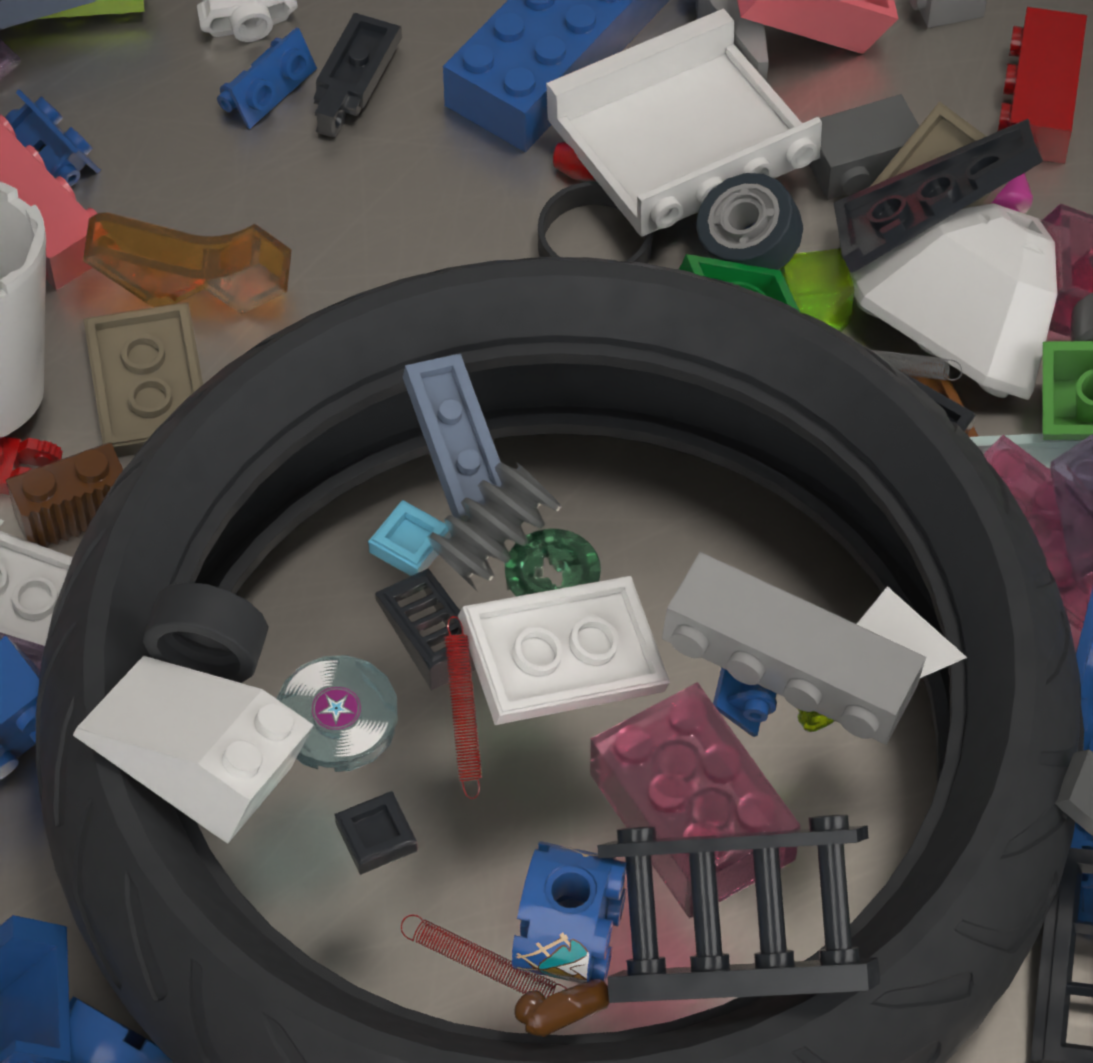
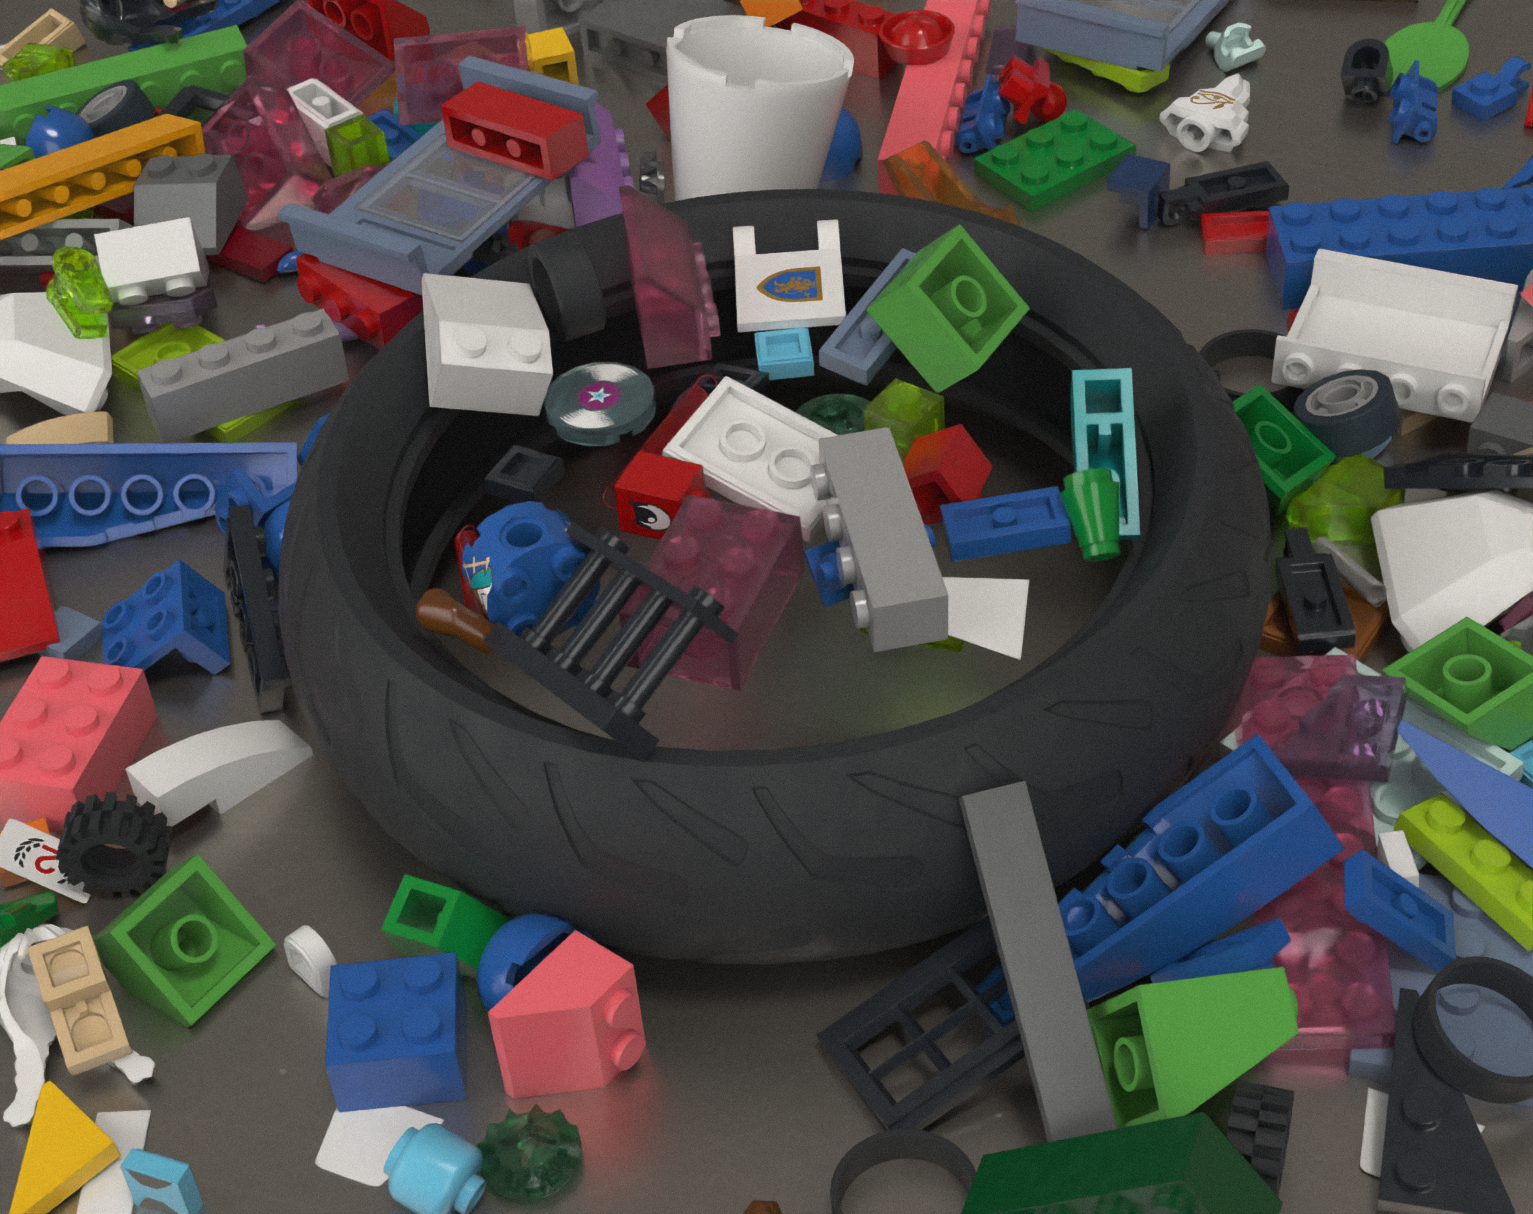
camera: 55 degrees right, 15 degrees down
blue hinge [217,27,317,129] -> none
dark grey piece [427,463,562,592] -> none
none -> red brick [614,451,711,546]
none -> clear pink slope [618,185,720,369]
none -> white flag [733,219,846,332]
none -> clear neon green brick [863,379,945,463]
none -> bright green brick [866,224,1030,394]
none -> red brick [902,424,993,525]
none -> blue plate [940,486,1071,562]
none -> green plate [974,109,1136,212]
none -> red hips [998,54,1067,124]
none -> green cone [1060,468,1120,562]
none -> teal slope [1070,368,1141,540]
none -> dark blue panel [1106,154,1170,230]
none -> red tile [1200,211,1269,255]

